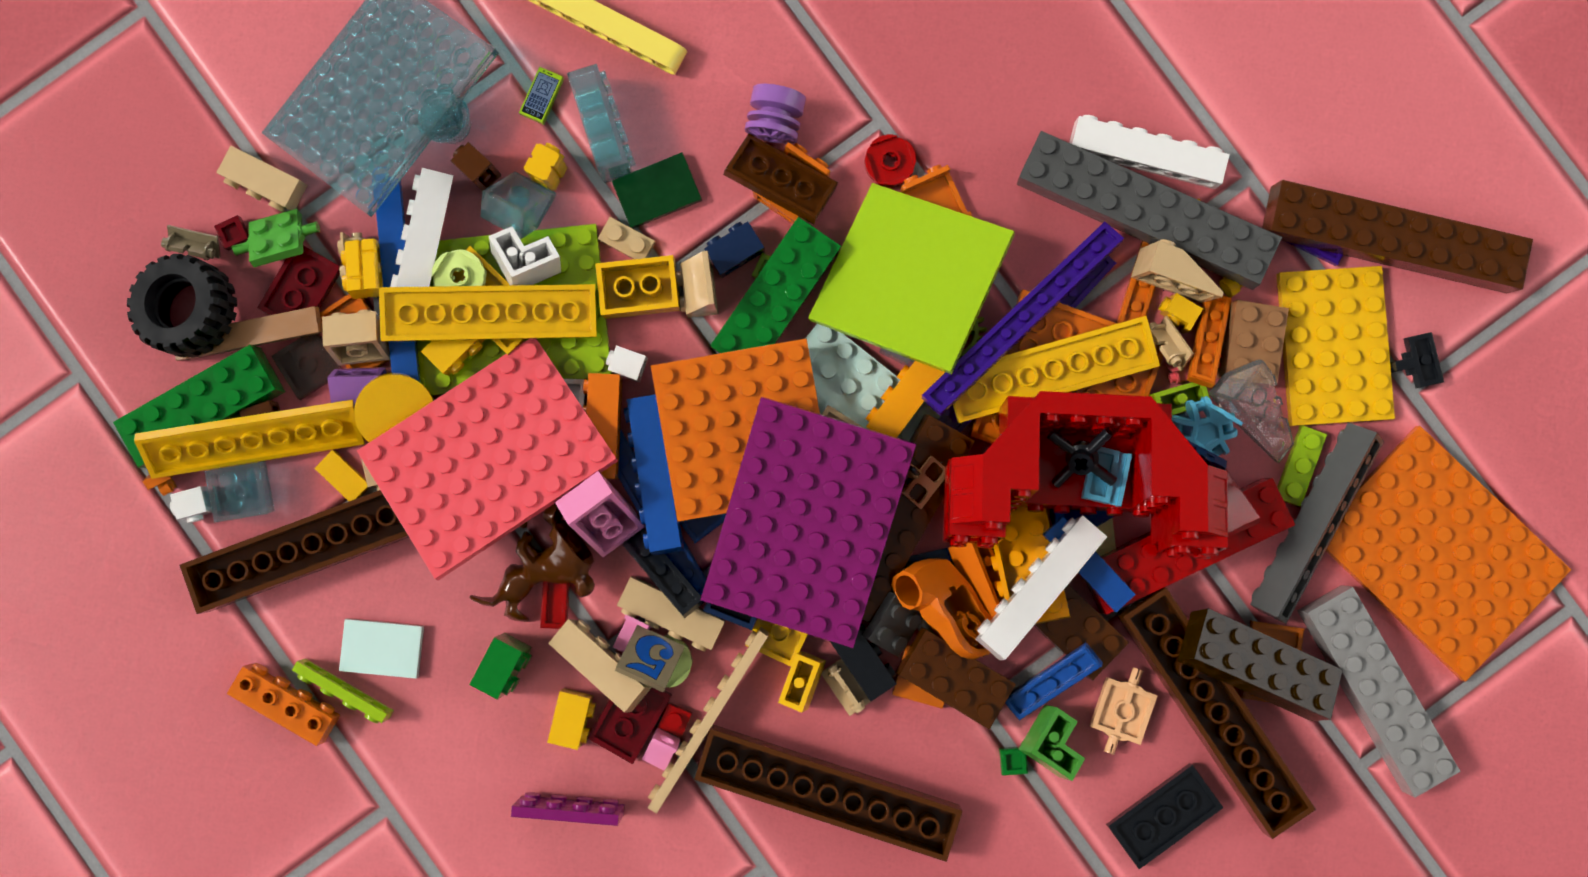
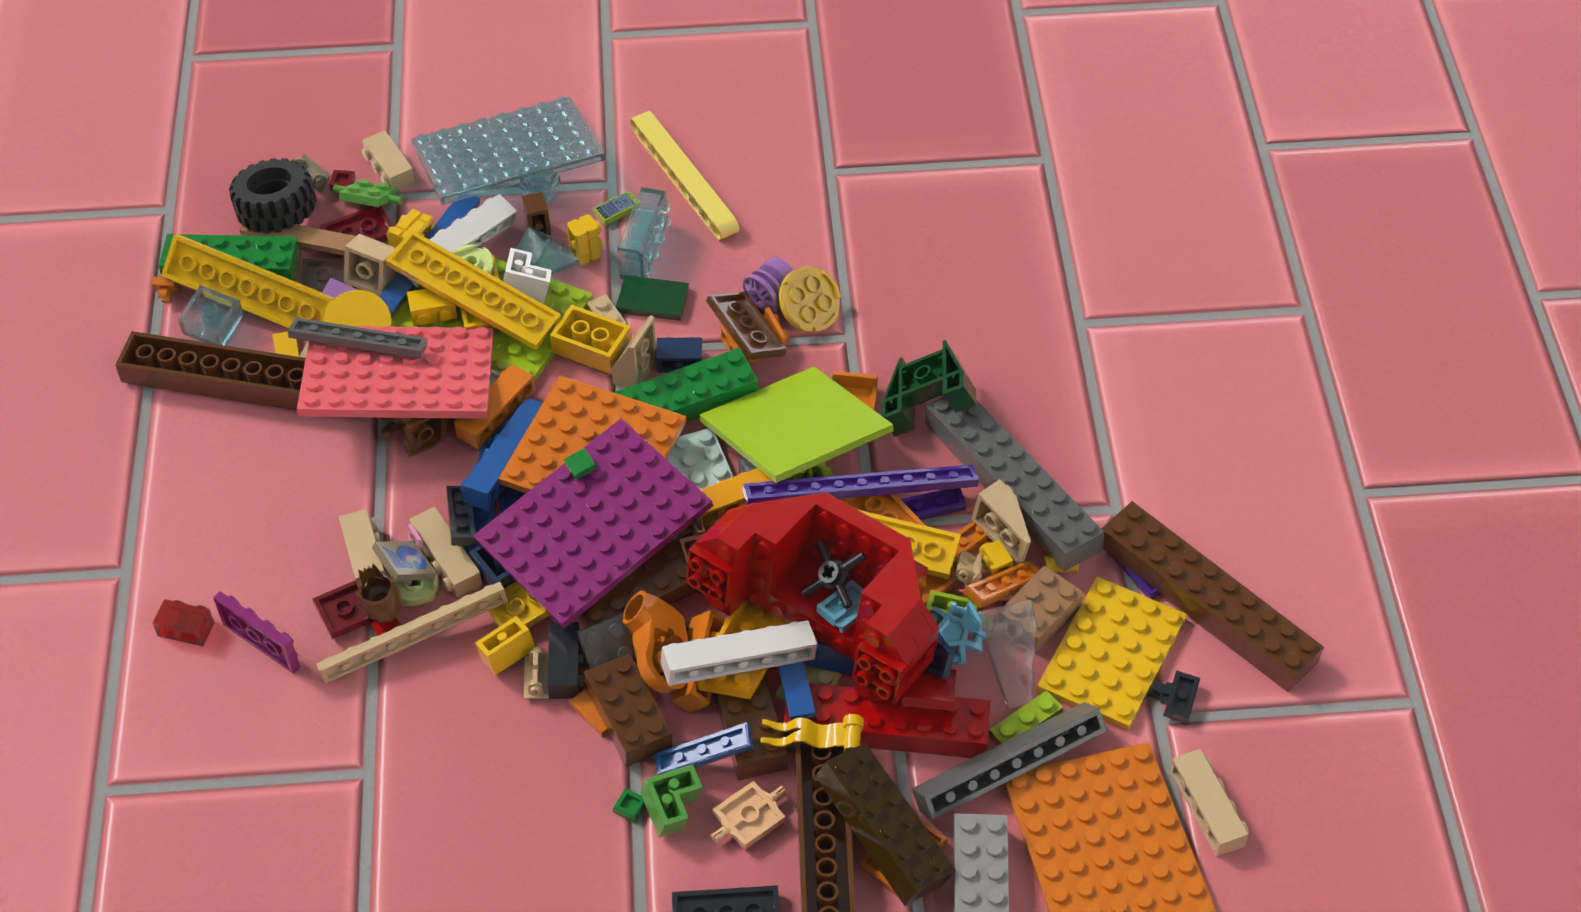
camera: 30 degrees right, 35 degrees down
white brick [170,486,217,523] -> none
orange brick [227,663,341,746] -> none
lime plate [292,658,394,723] -> none
light aqua tile [339,618,424,679] -> none
green brick [469,633,532,700] -> none
reddish brown animal [470,519,595,622] -> none
red tile [540,582,570,629] -> none
yellow brick [547,688,596,750] -> none
bright pink brick [555,471,645,557] -> none
white brick [606,345,648,382] -> none
bright pink bracket [642,728,681,770] -> none
reddish brown brick [694,725,963,862] -> none
red plate [864,134,916,187] -> none
white brick [1069,115,1230,189] -> none
none -> clear red brick [152,599,215,646]
none -> dark grey plate [288,317,428,359]
none -> reddish brown helmet [355,563,402,623]
none -> green tile [563,448,597,480]
none -> yellow flag [760,714,864,752]
none -> yellow tile [779,266,841,333]
none -> dark green wedge [881,340,977,437]
none -> tan brick [1170,749,1249,857]

